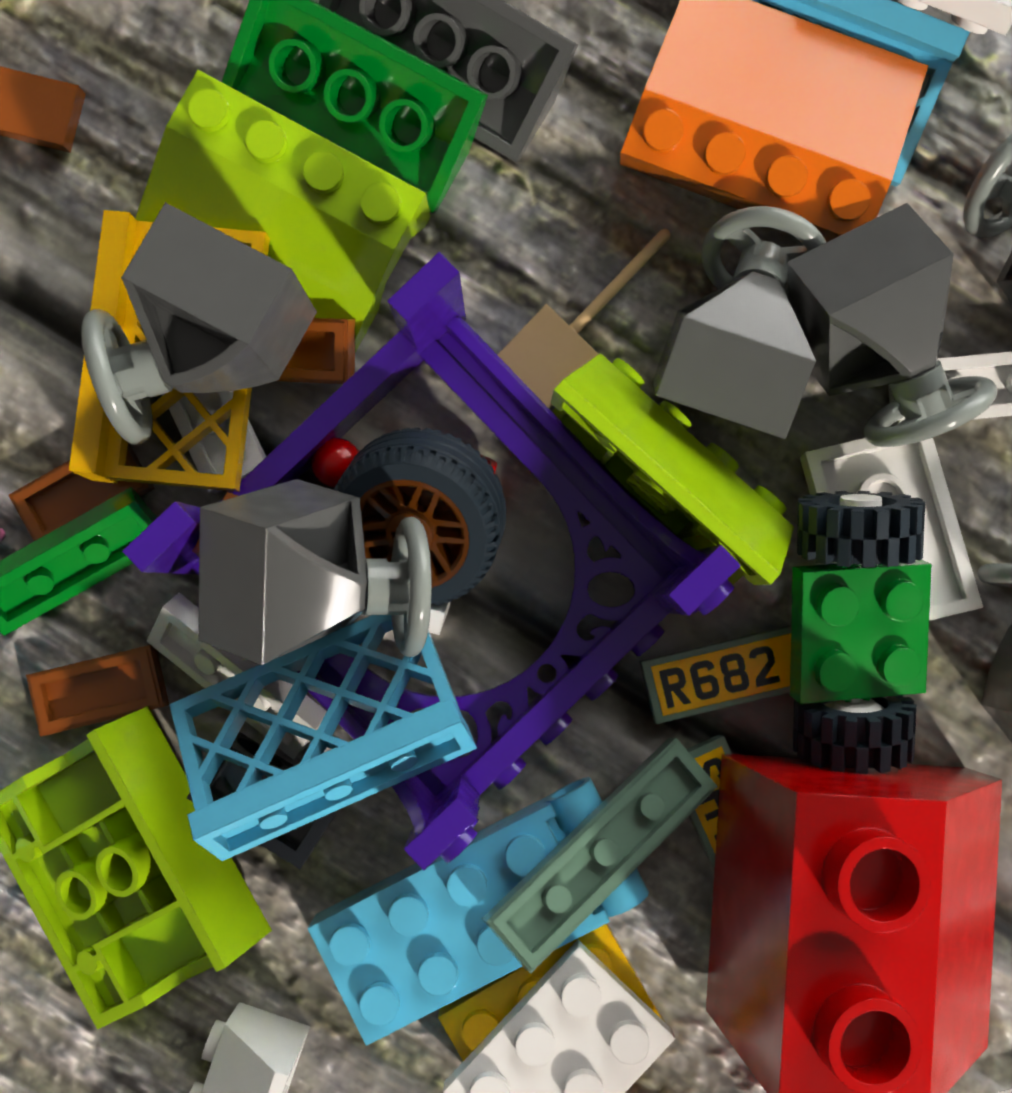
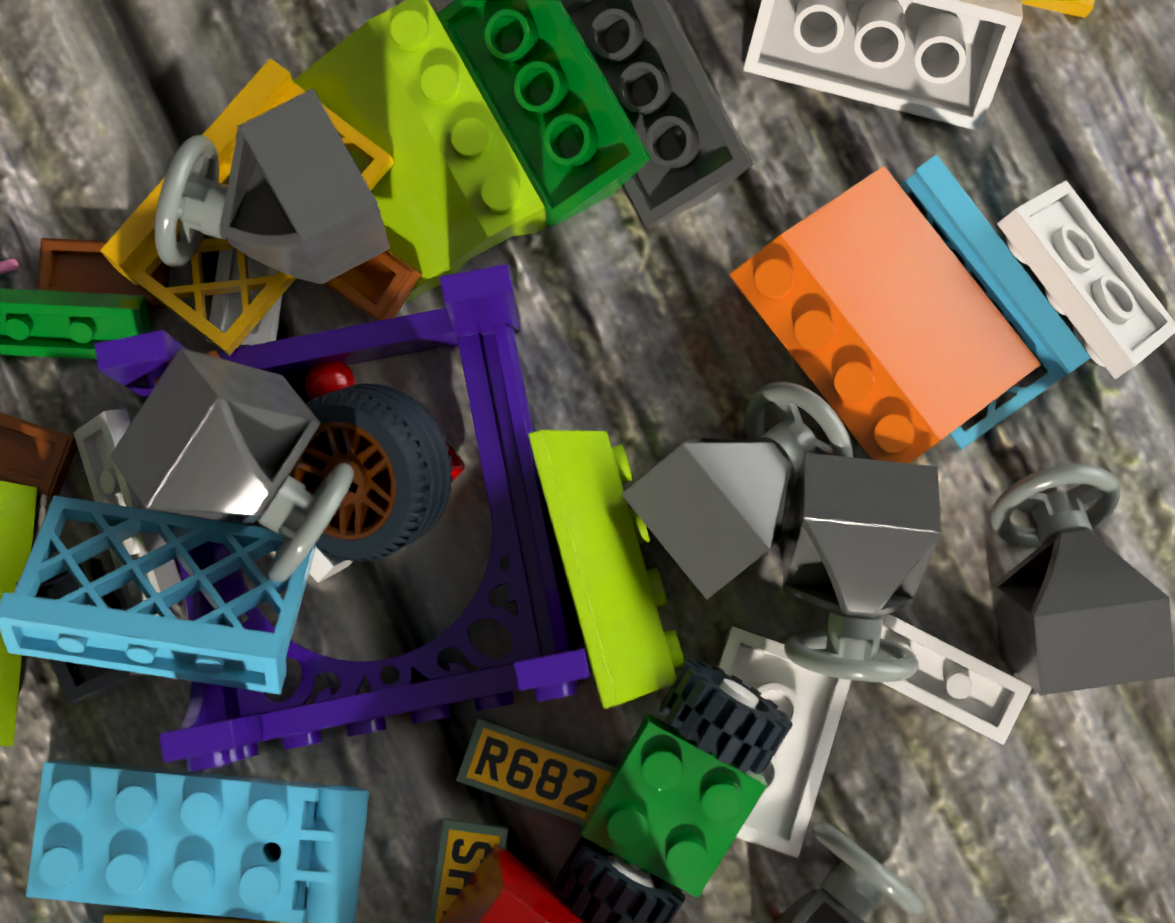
camera: 30 degrees right, 5 degrees down
sand green tile [482,738,718,973] -> none
tan piece [498,229,671,408] -> none

